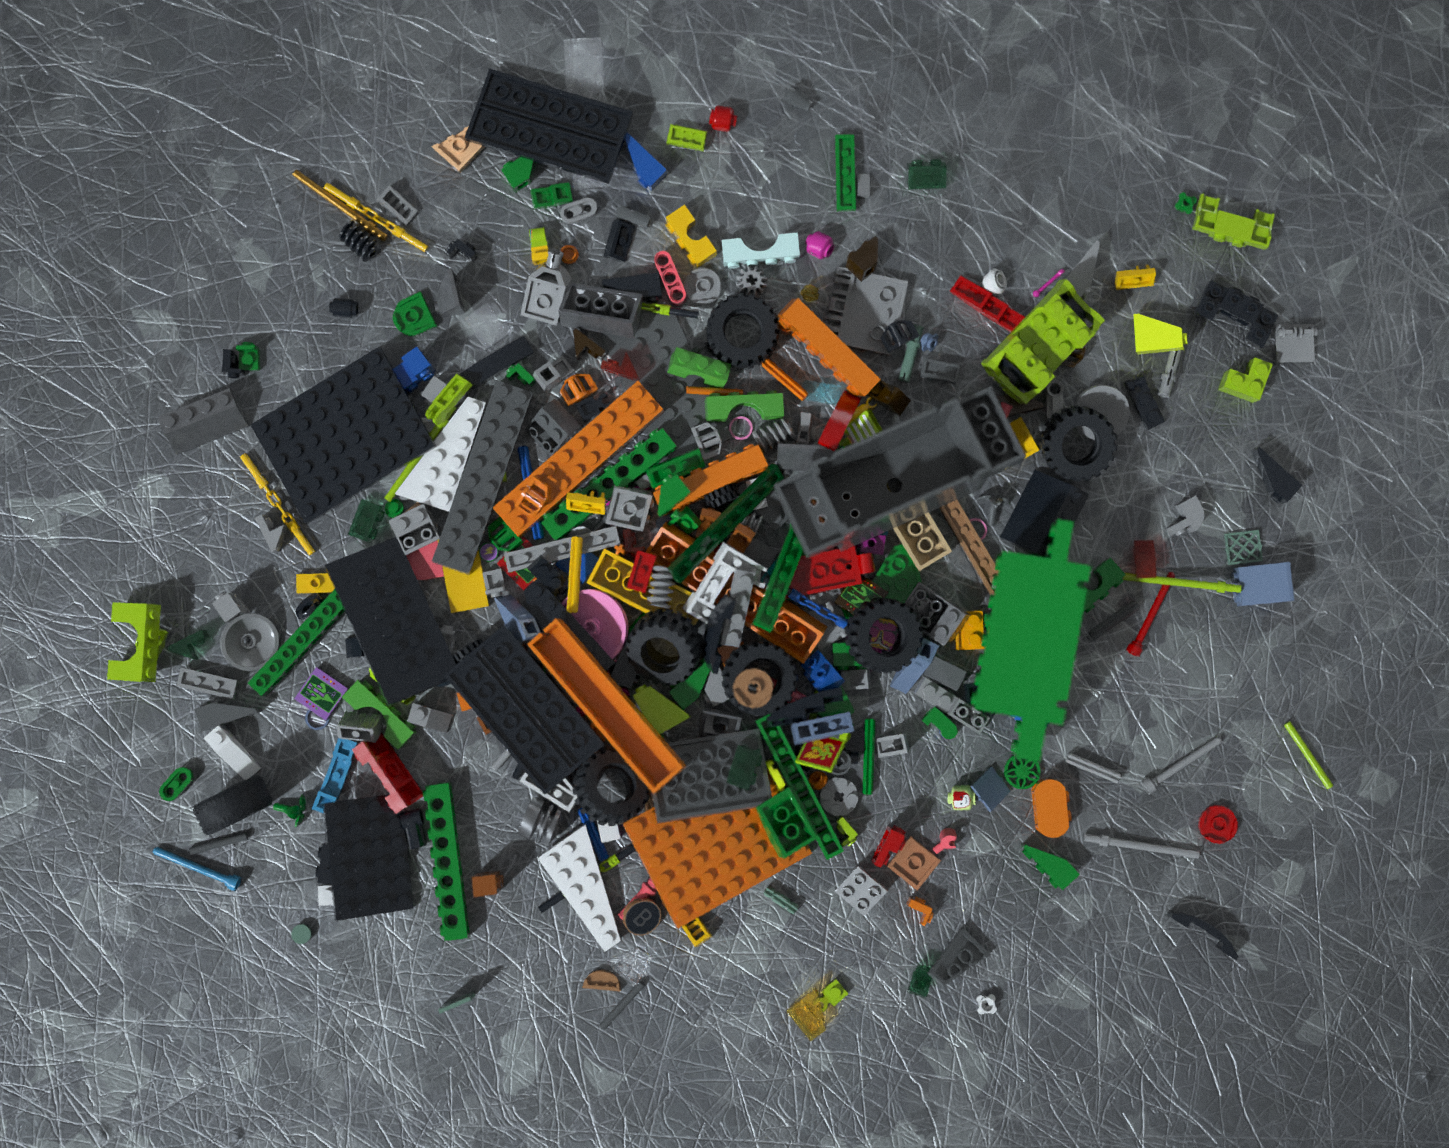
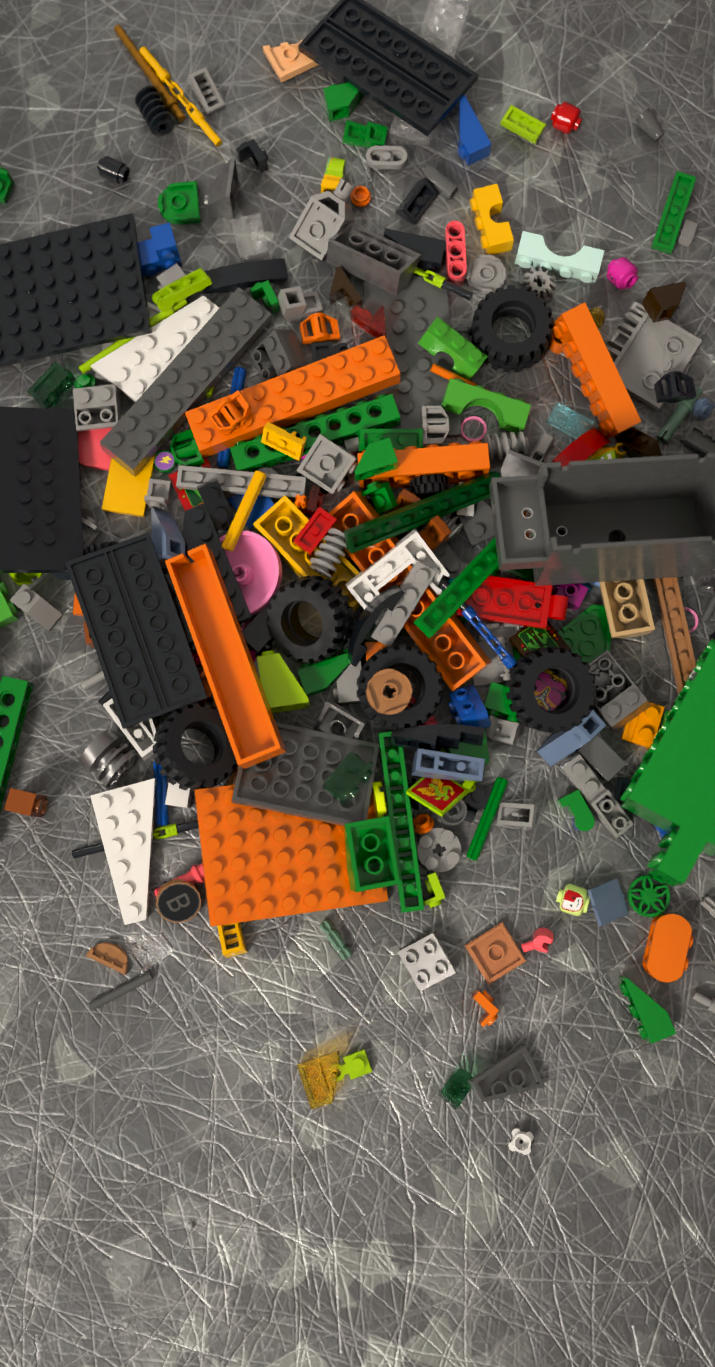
camera: 25 degrees right, 5 degrees down
orange axle [762,358,809,401] -> none
red plate [871,825,906,868] -> none

